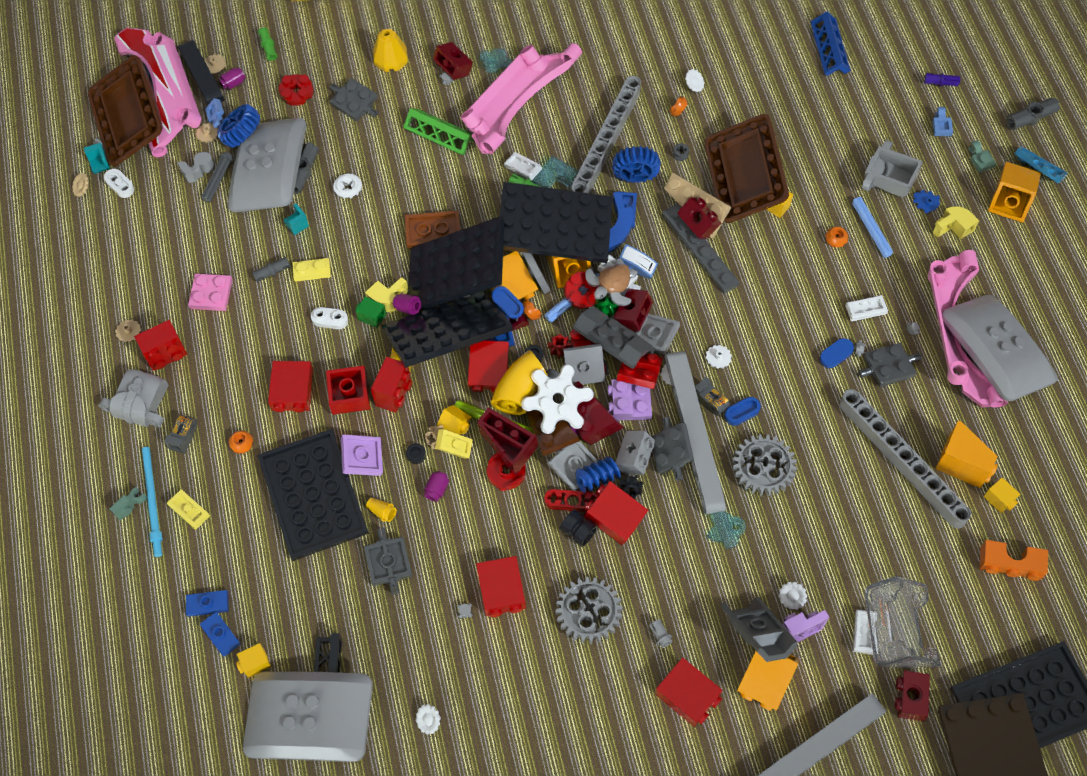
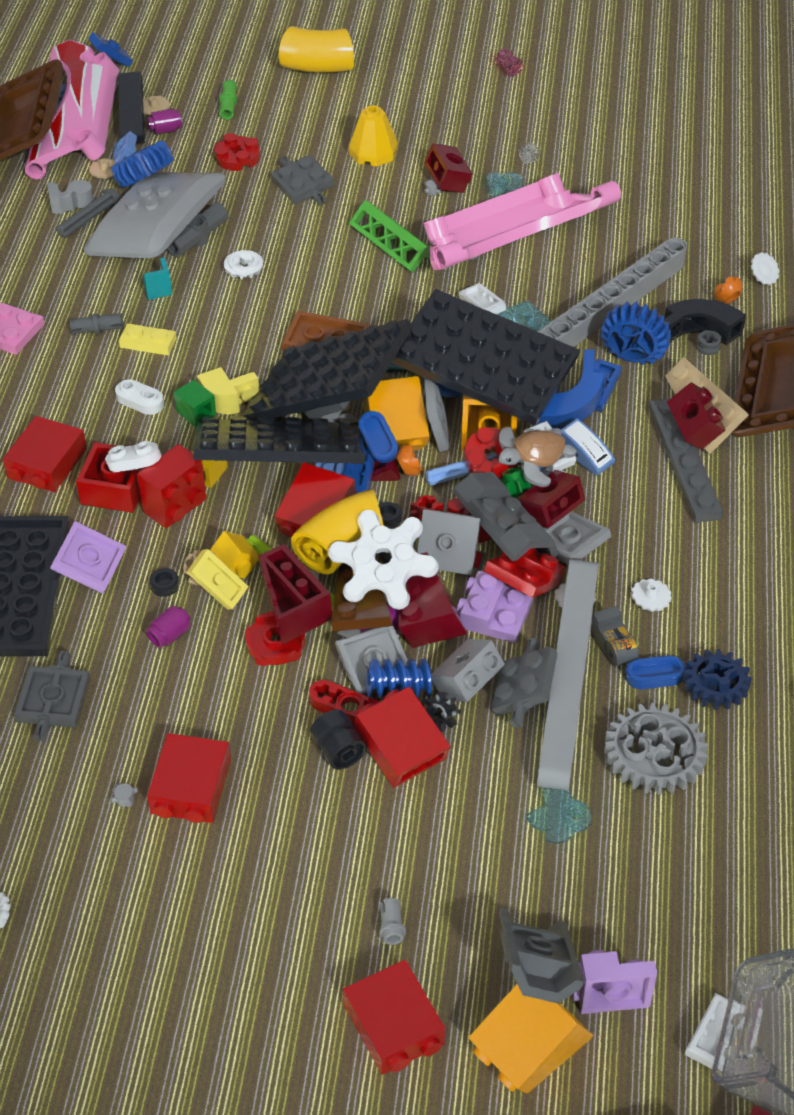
camera: 20 degrees right, 15 degrees down
yellow cone [366,498,397,522] -> none
magenta brick [393,293,421,315] -> none
light grey gear [556,577,623,644] -> none
white piece [779,582,807,610] -> none
none -> blue plate [89,32,133,67]
none -> white plate [105,441,162,472]
none -> clear plate [518,142,540,164]
none -> black arch [664,299,746,345]
none -> dark blue gear [683,649,752,710]

